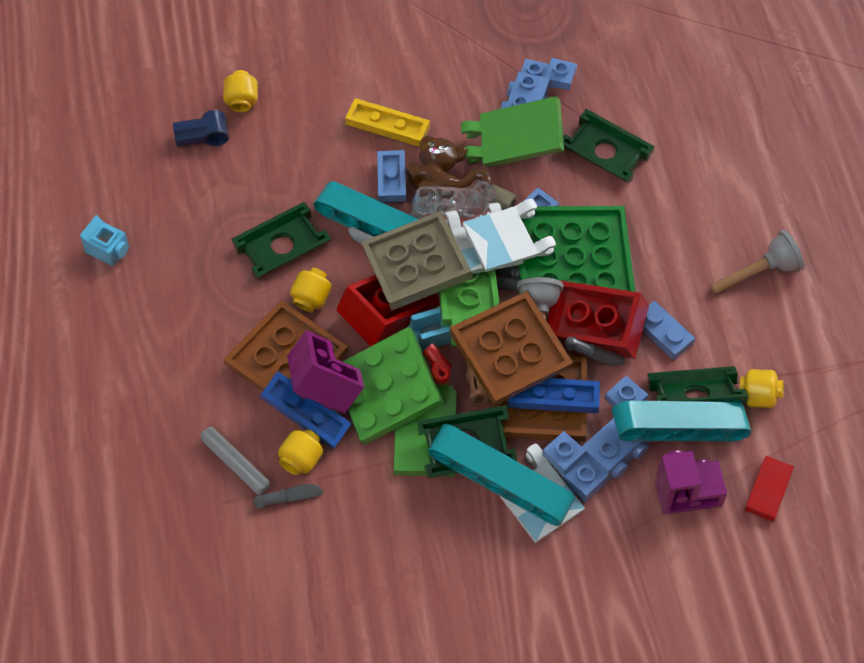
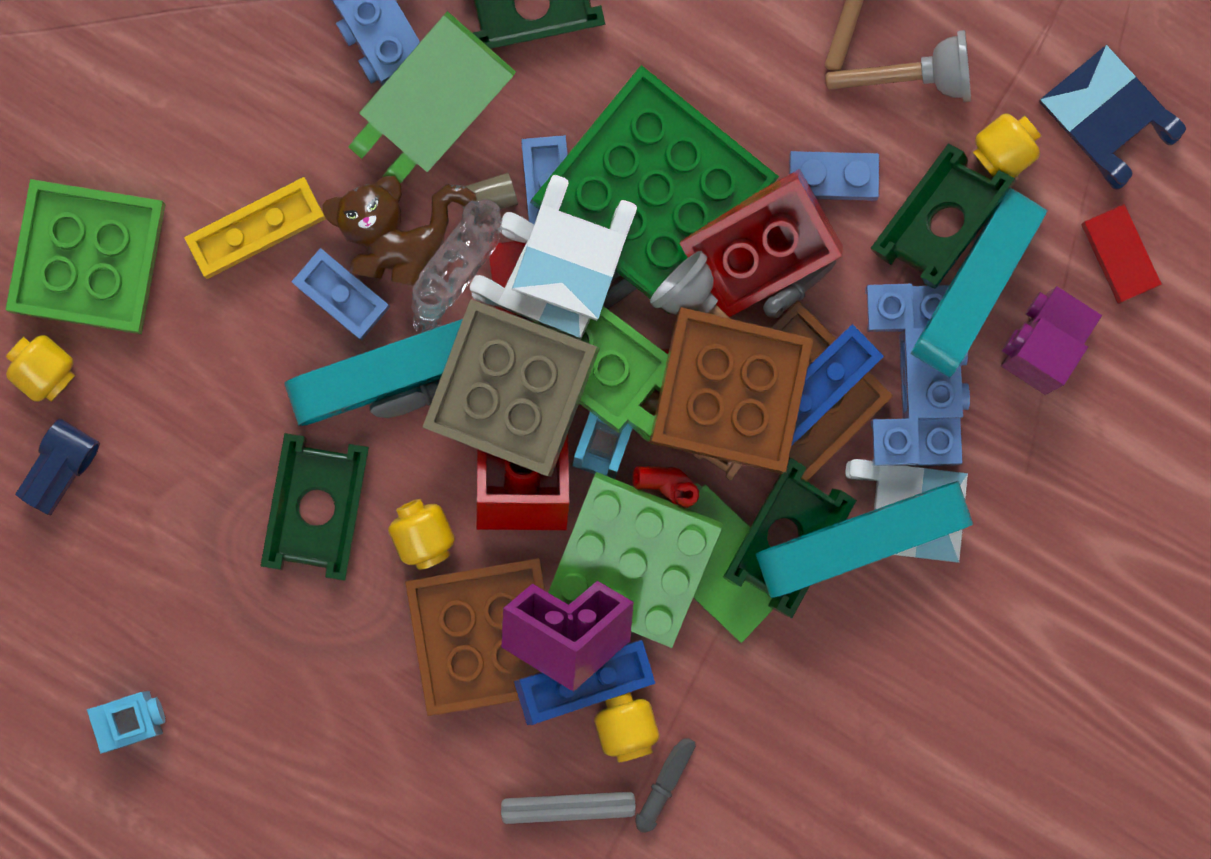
camera: 55 degrees left, 25 degrees up
none -> bright green plate [5,179,166,334]
none -> piece [825,30,971,102]
none -> dark blue flag [1039,45,1186,190]

